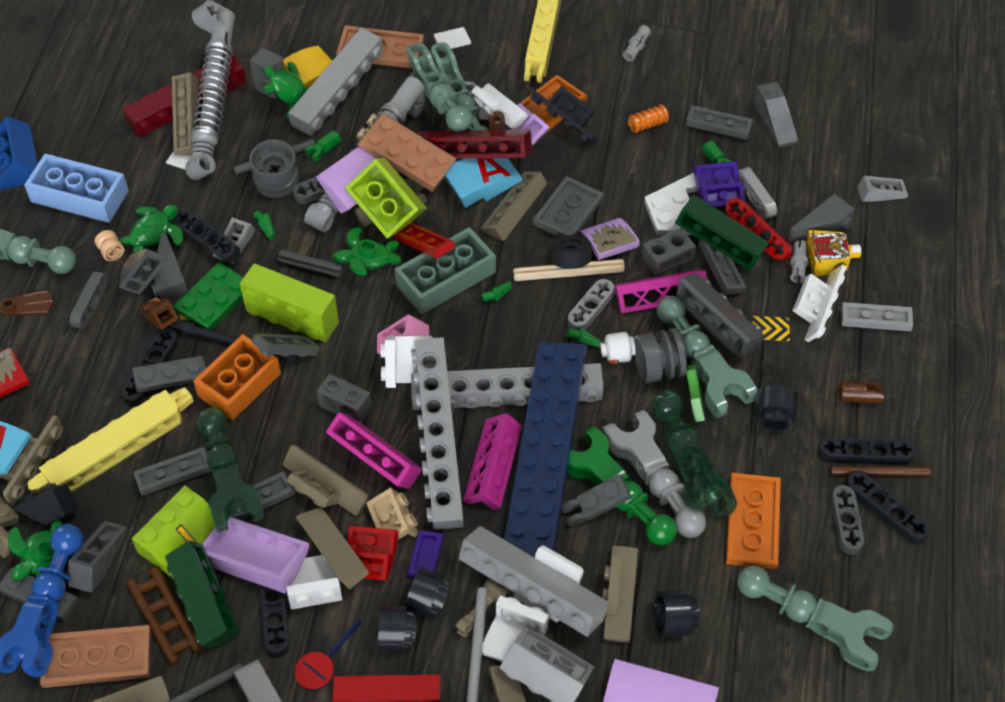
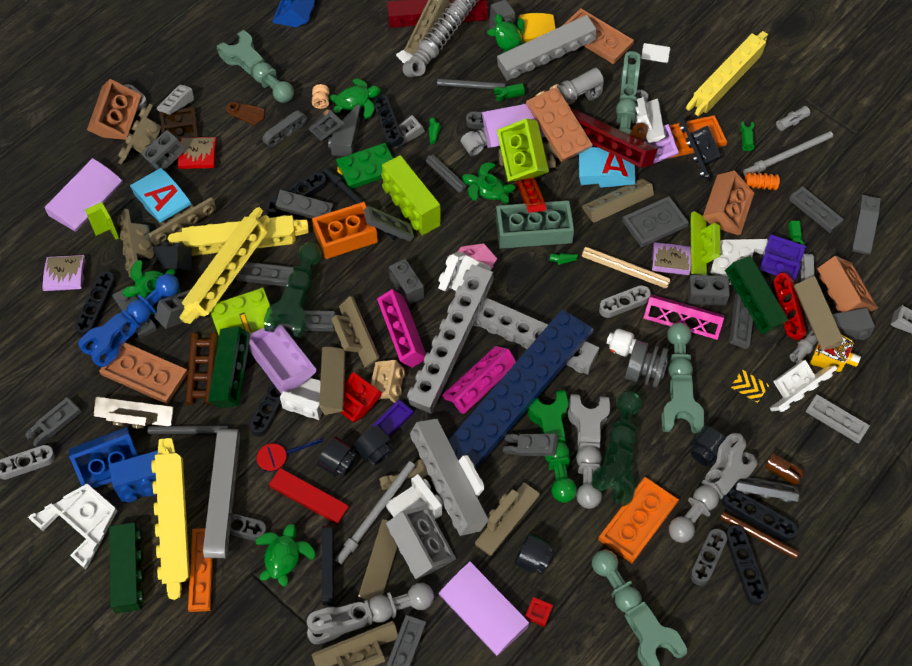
camera: 30 degrees right, 5 degrees up
light blue brick [24,154,129,223] -> none
reddish brown leg [140,297,179,330] -> none
dark grey wheel [250,139,299,198] -> none
sand green piece [406,43,473,132] -> none
black tyre [551,235,591,269] -> none
green bar [566,328,602,348] -> none
dark grey slope [676,273,764,362] -> none
bright green tile [686,364,705,422] -> none
none -> light yellow hinge [179,207,270,324]
none -> red plate [525,597,553,627]
none -> light grey piece [668,433,757,543]
none -> lime bracket [691,211,721,276]
none -> nougat slope [703,170,754,235]
none -> dark grey plate [735,477,800,502]
none -> green bar [740,121,754,151]
none -> light grey bar [743,131,833,175]
none -> dark tan slope [794,276,843,351]
none -> nougat slope [817,256,878,313]

